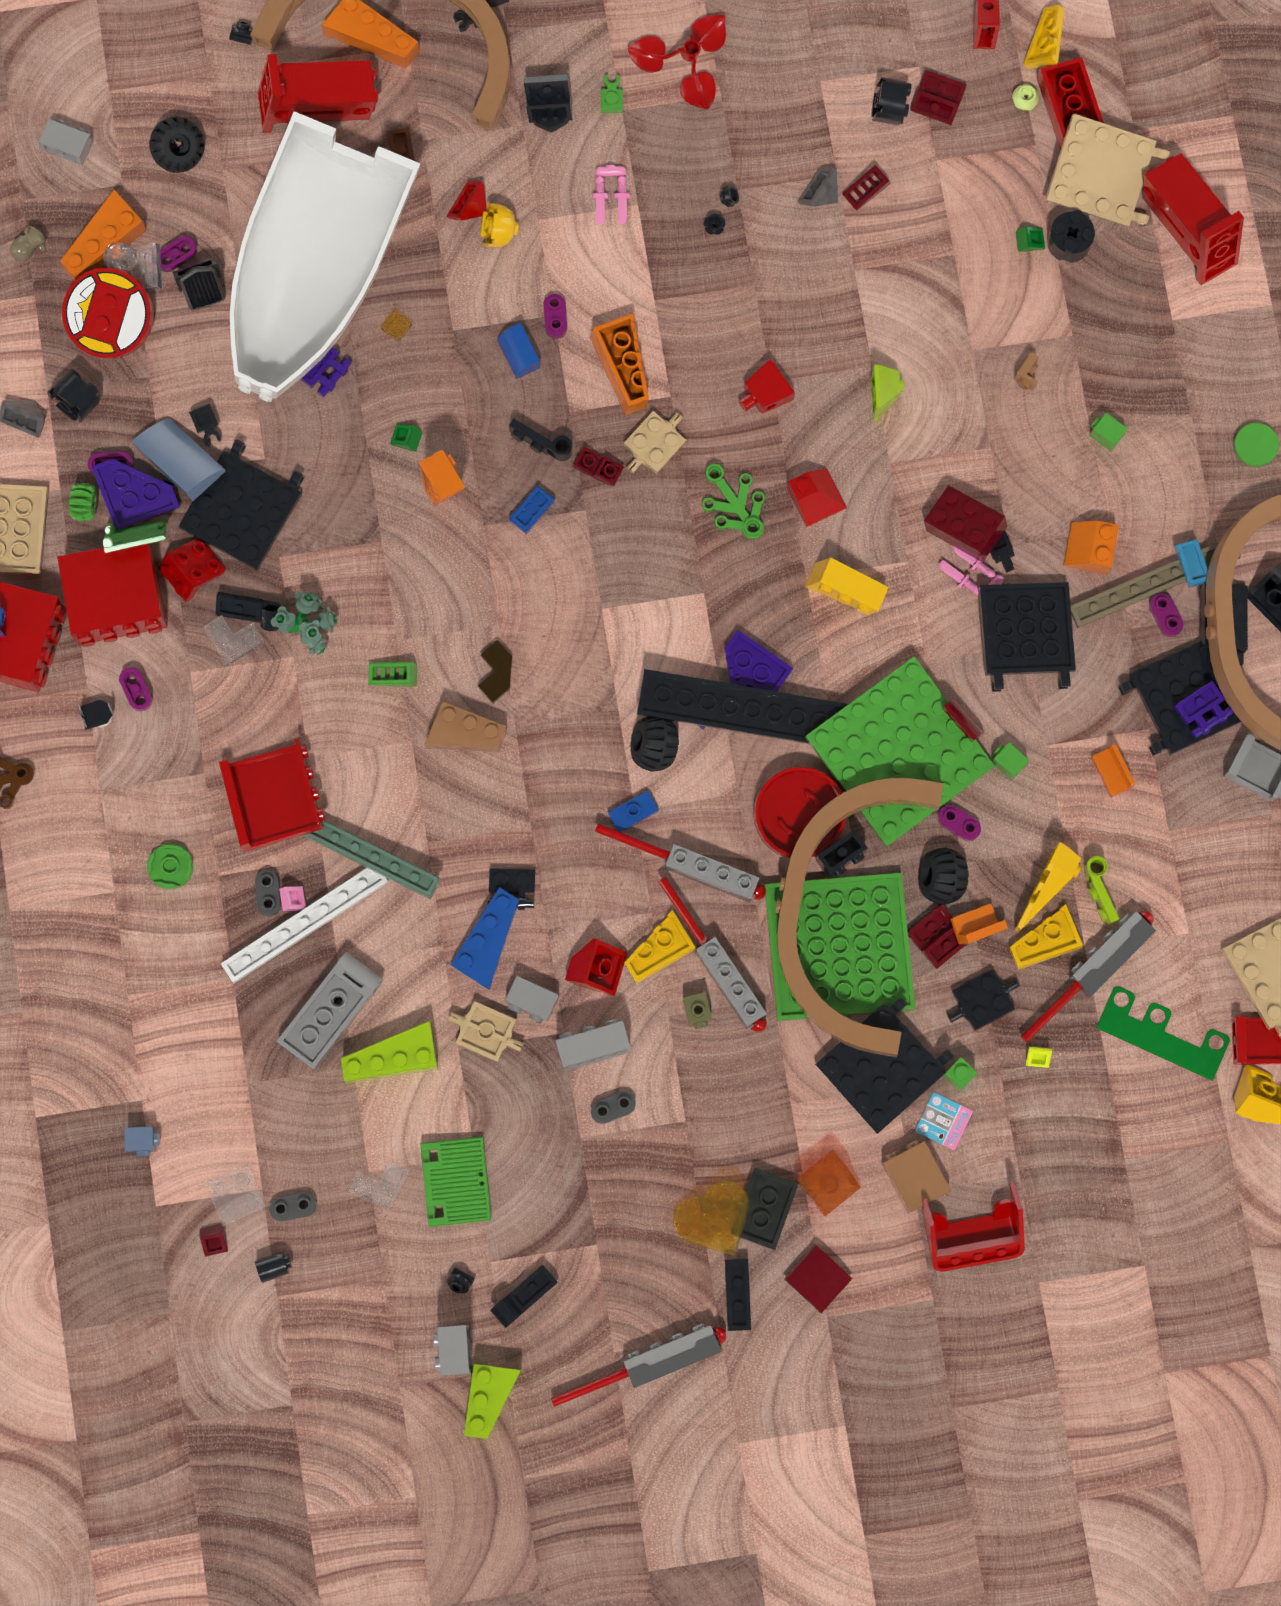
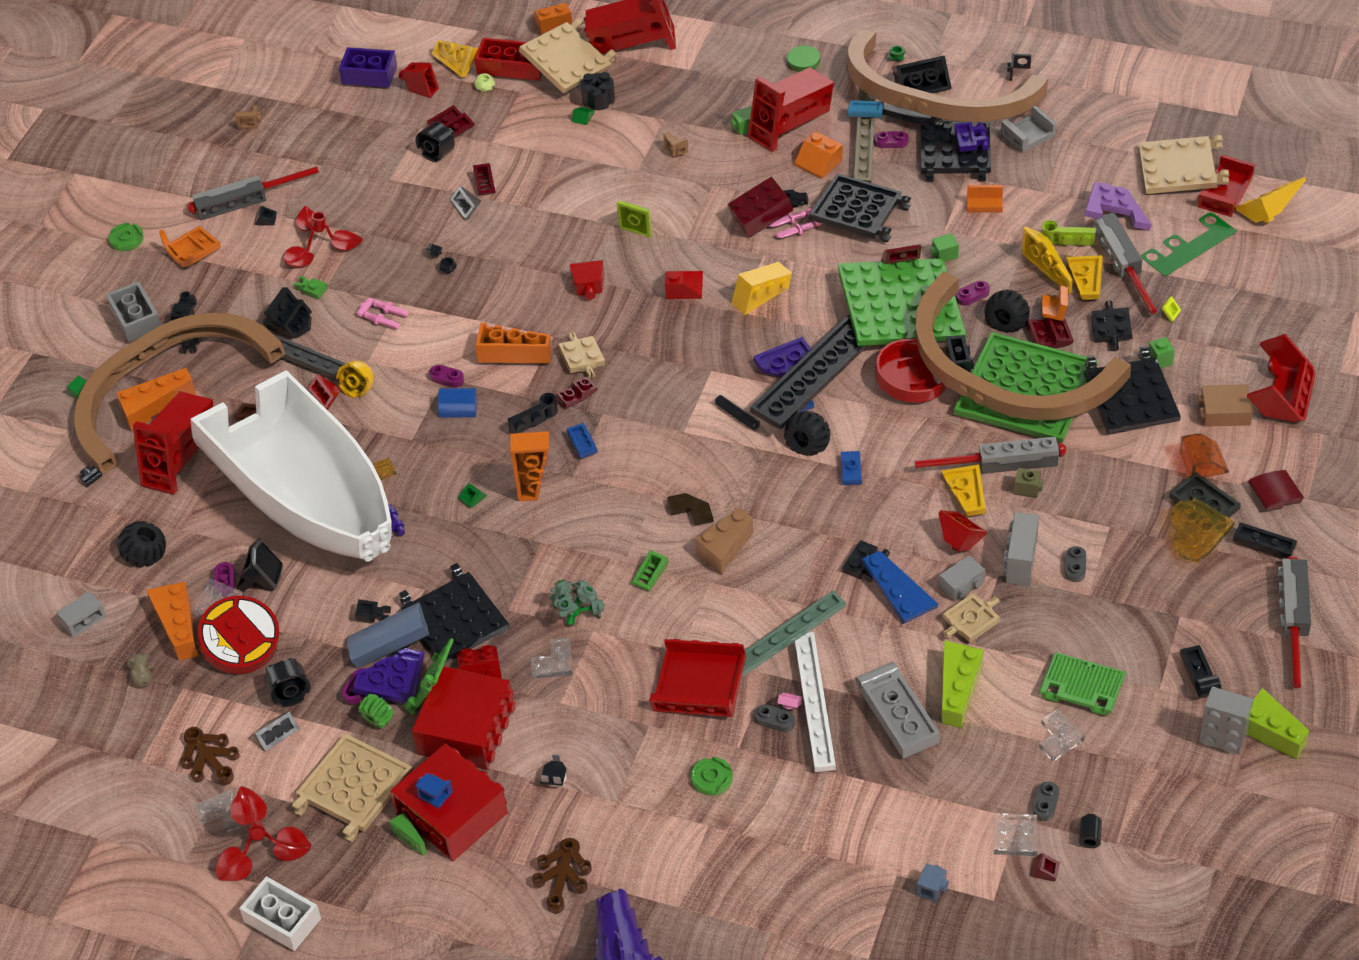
camera: 55 degrees left, 30 degrees down
clear head [103,242,137,272] -> none
magenta plate [119,667,152,712] -> none
black plate [215,592,281,631] -> none
black plate [447,1267,475,1293] -> none
light grey piece [595,823,766,903] -> none
bright green plant [702,464,765,539] -> none
sticker [915,1092,973,1151] -> none
none -> dark grey plate [273,334,345,381]
none -> orange slope [533,3,572,35]
none -> black axle [715,395,760,430]
none -> red brick [747,67,834,152]
none -> medium lavender wing [1083,182,1152,230]

